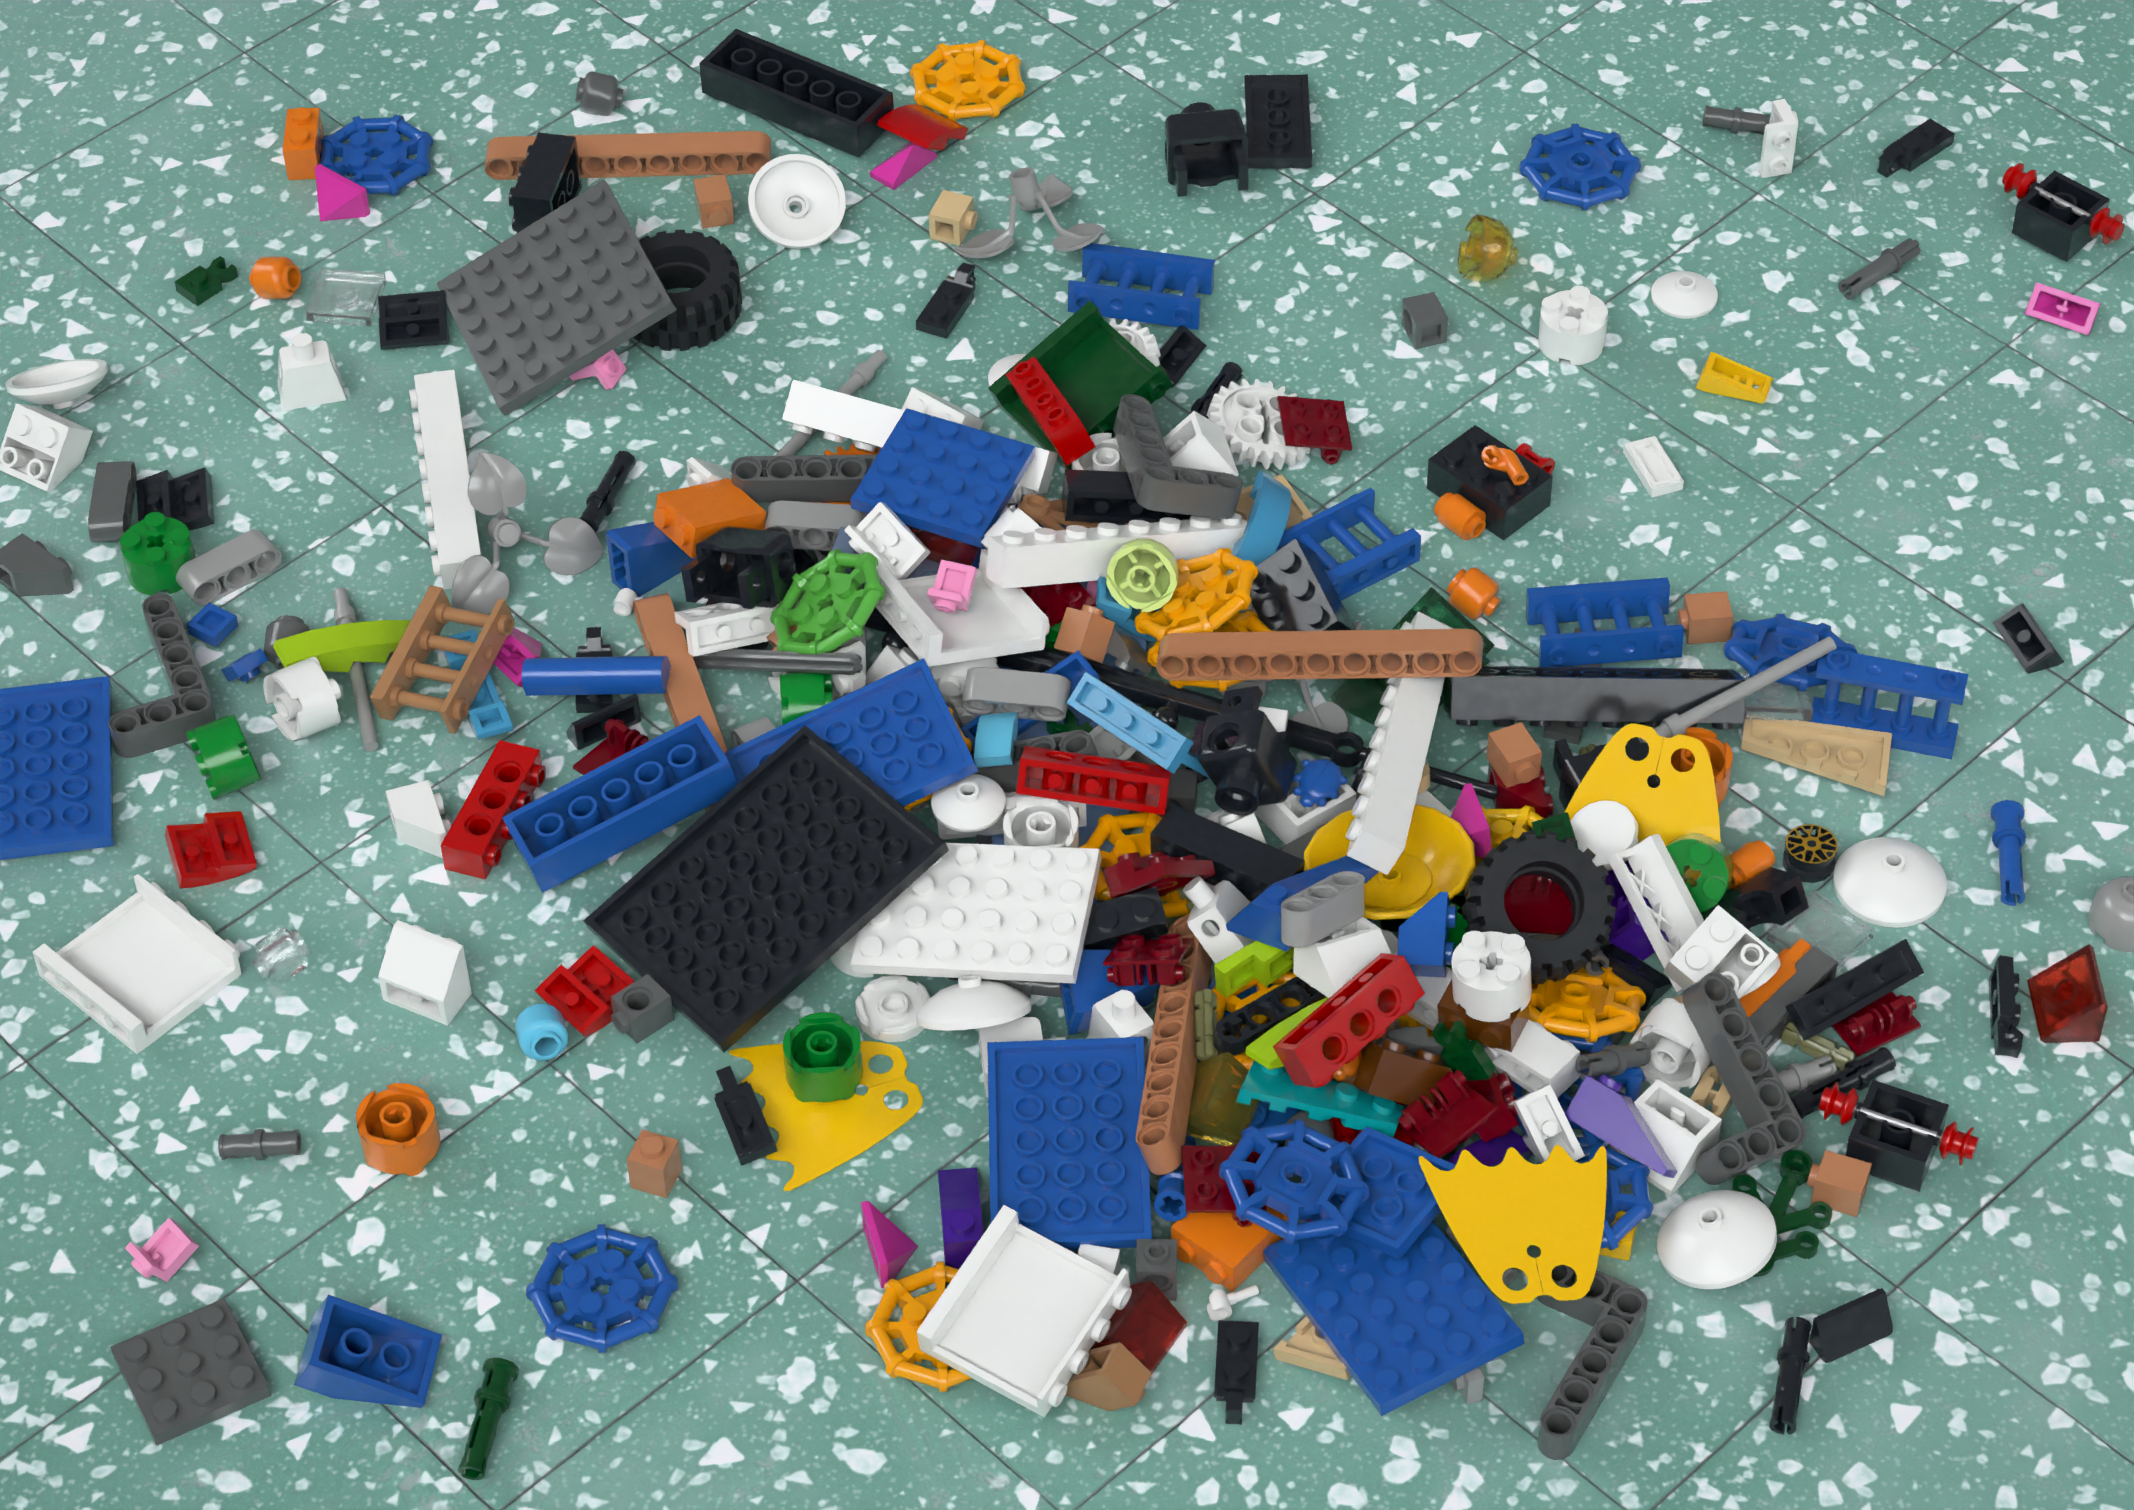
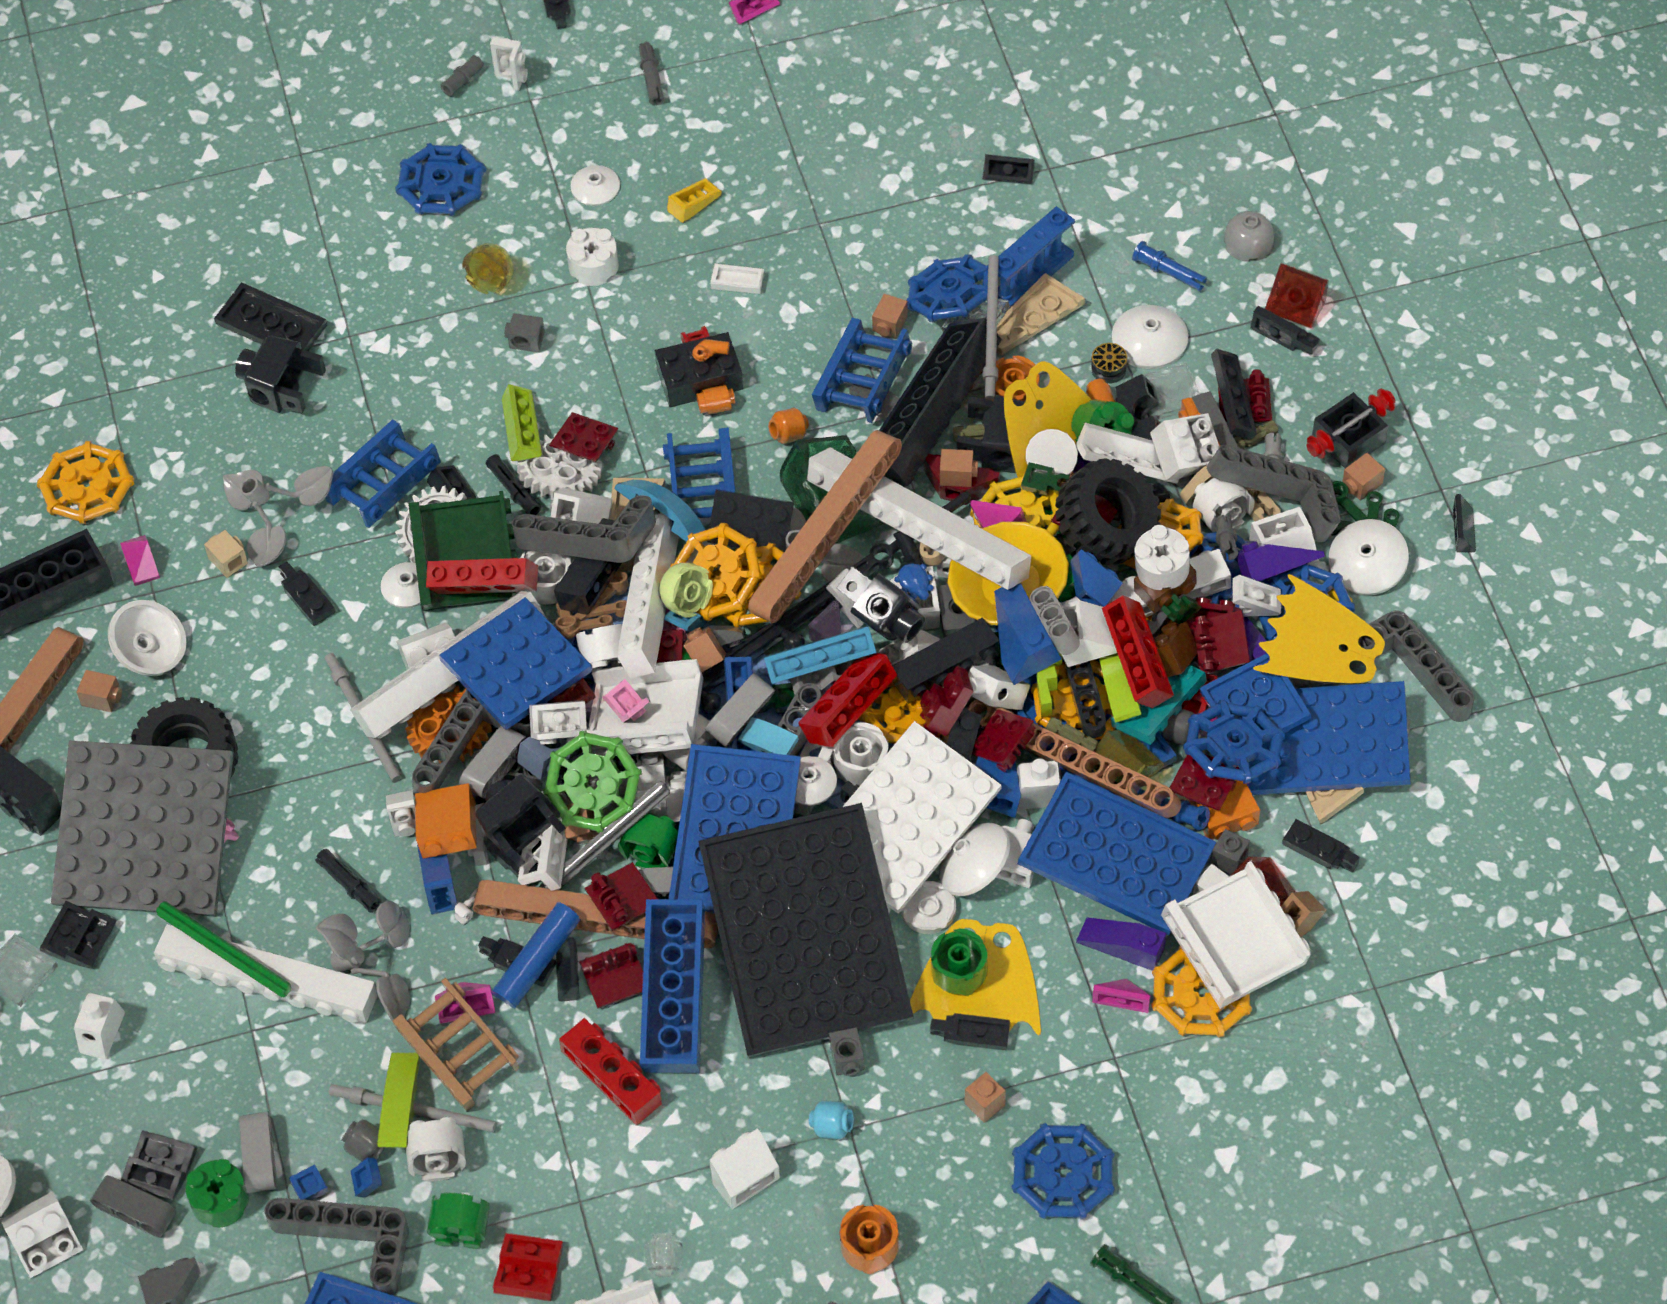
camera: 60 degrees left, 10 degrees up
white slope [385,780,451,858] -> none
dark azure slope [444,629,513,740] -> none
red slope [534,945,635,1037] -> none
red slope [877,104,968,151] -> none
white hand [1206,1285,1259,1322] -> none
black pin [1769,1317,1812,1435] -> none
black pin [1790,1047,1896,1119] -> none
none -> green axle [156,901,292,998]
none -> lime slope [502,384,542,461]
none -> dark red hinge [584,862,657,931]

